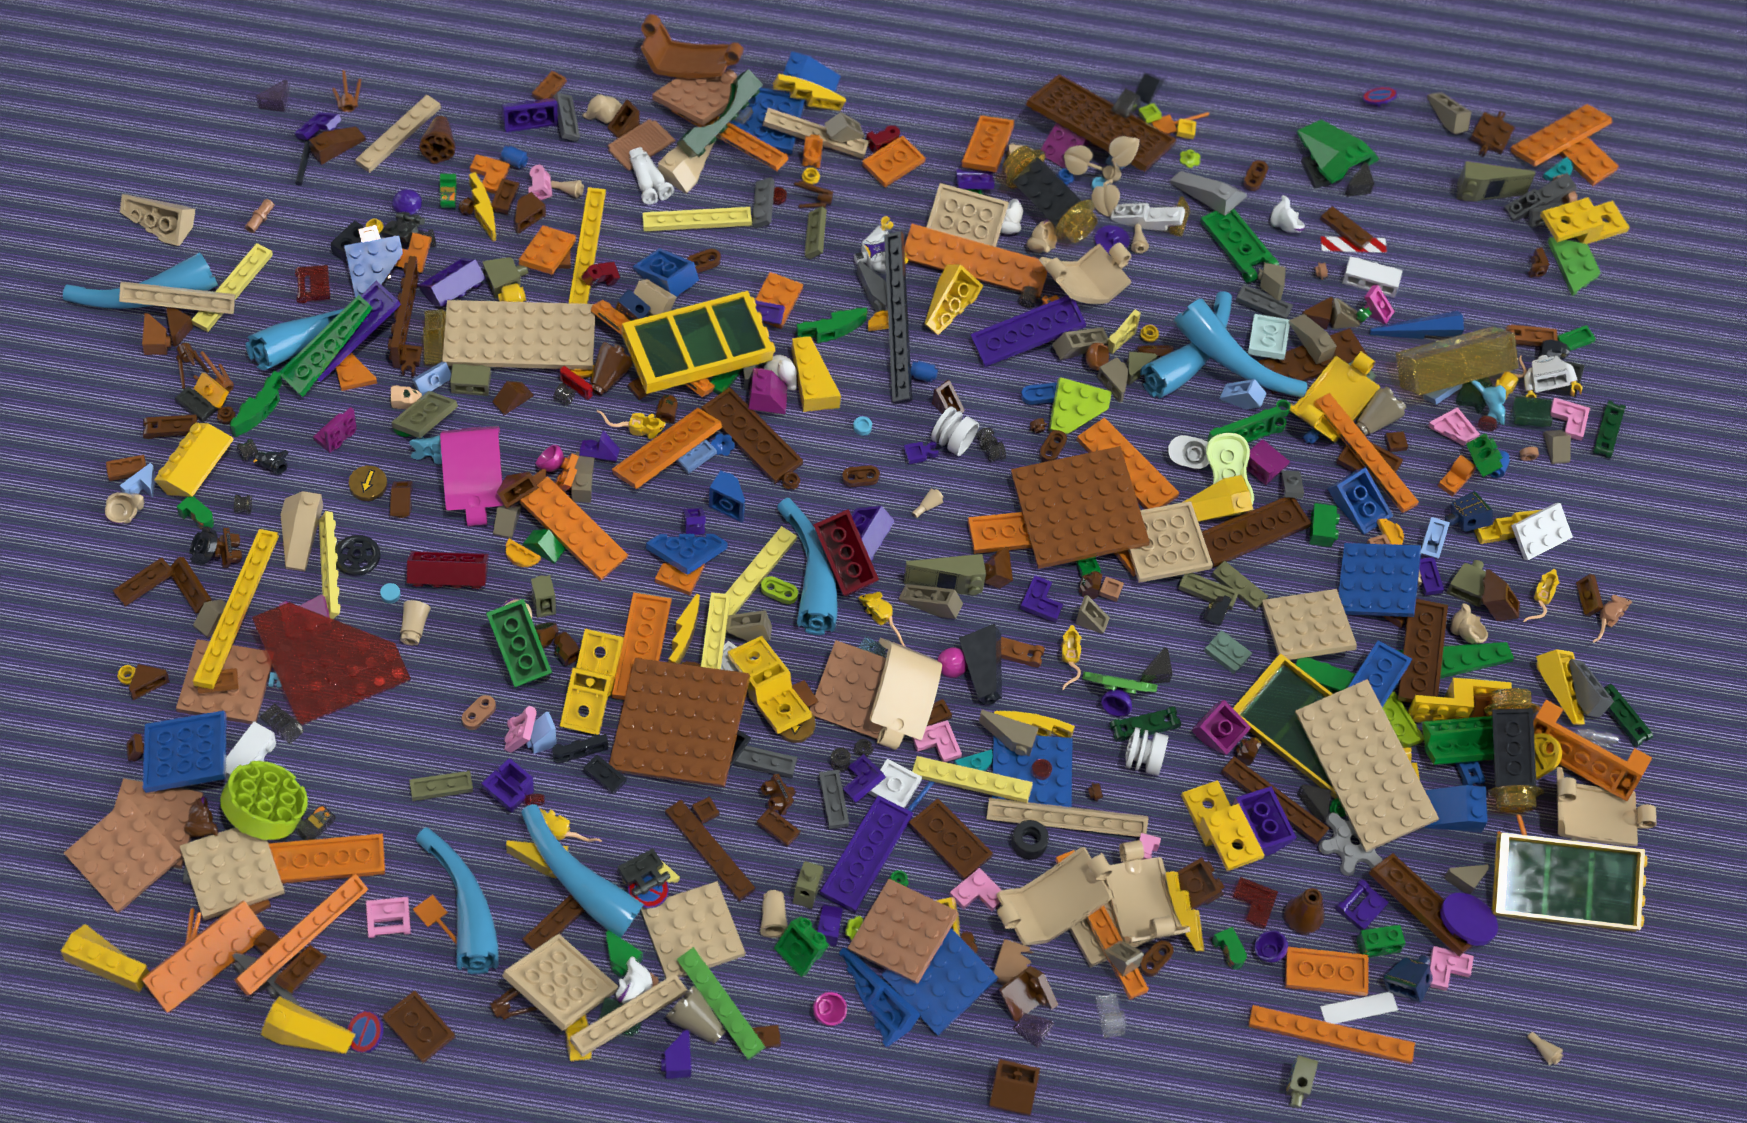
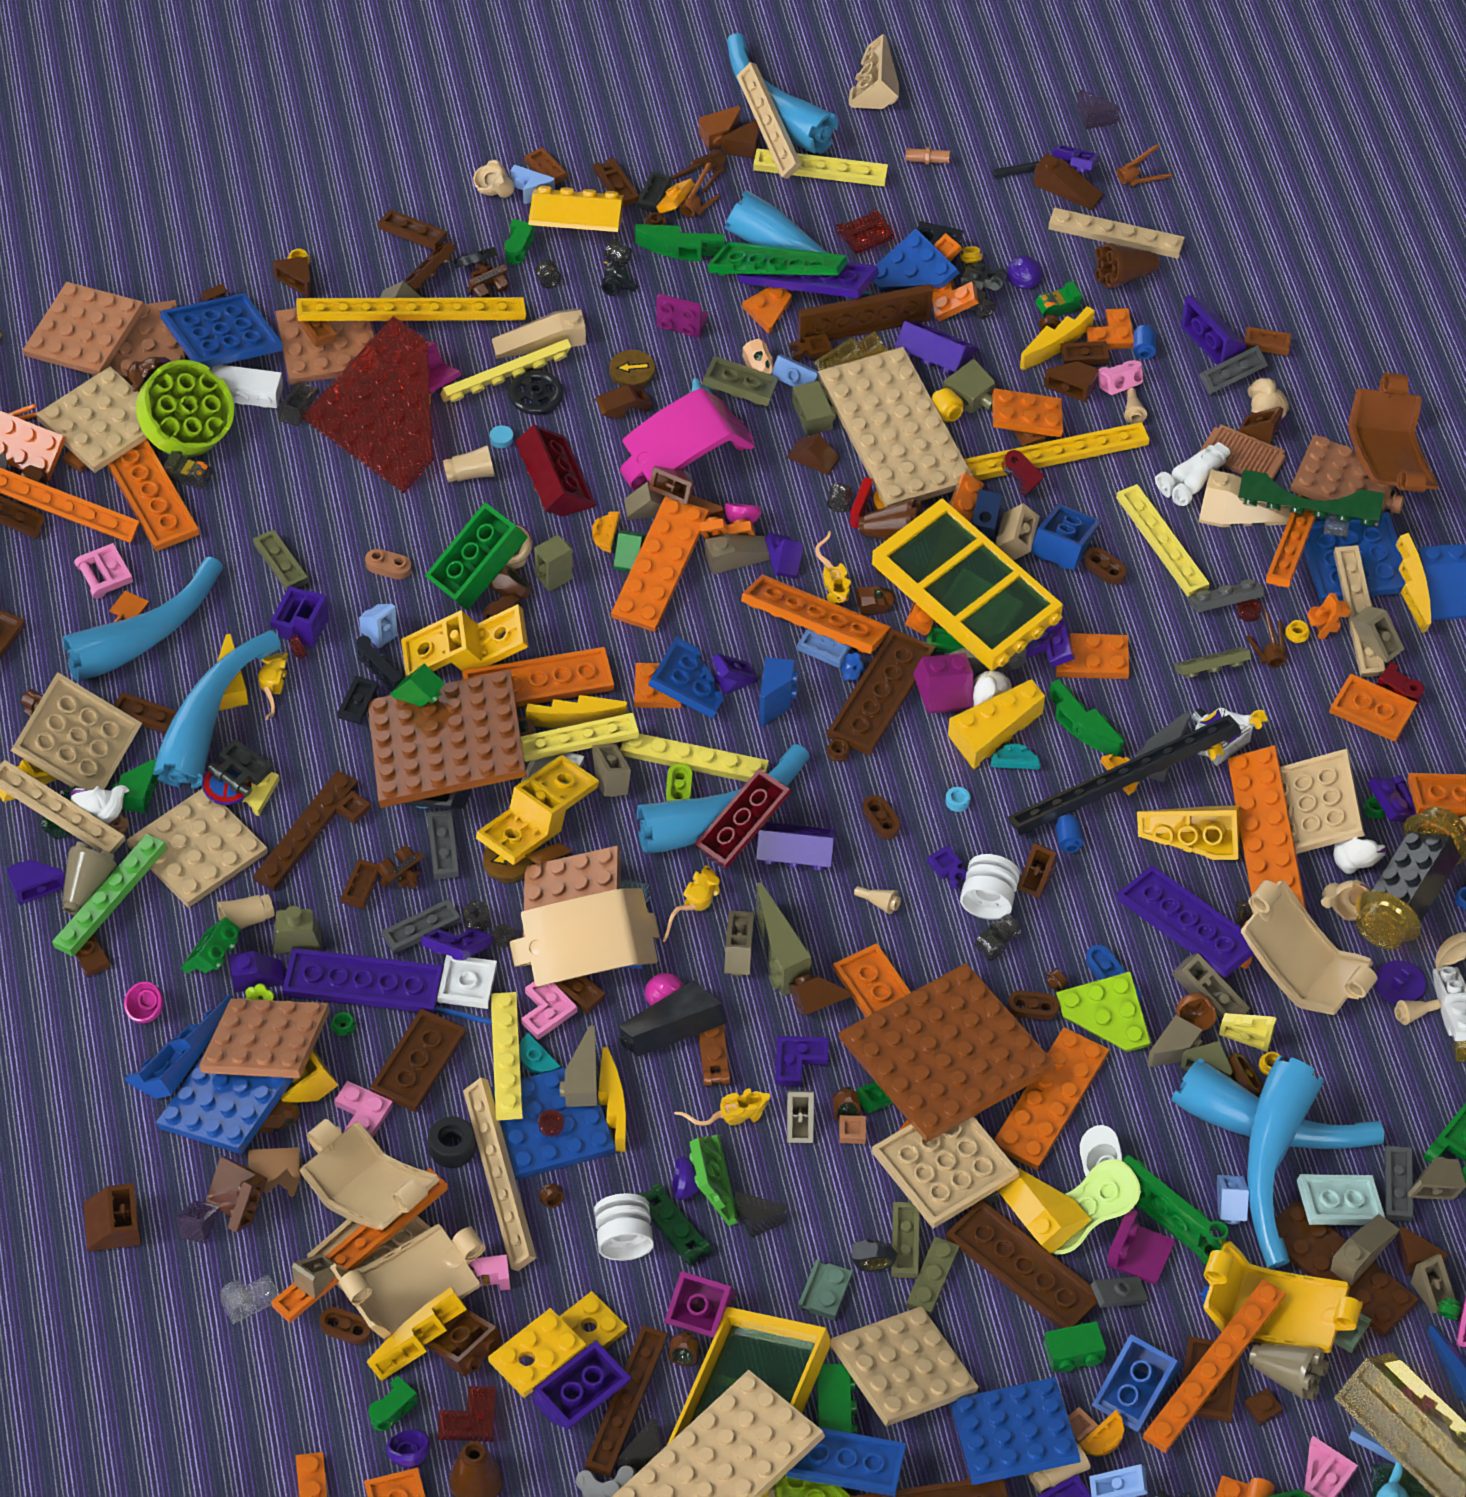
camera: 75 degrees right, 5 degrees down
bright pink plate [504,706,536,753] -> none
none -> green slope [390,663,445,707]
none -> teal plate [990,744,1040,770]

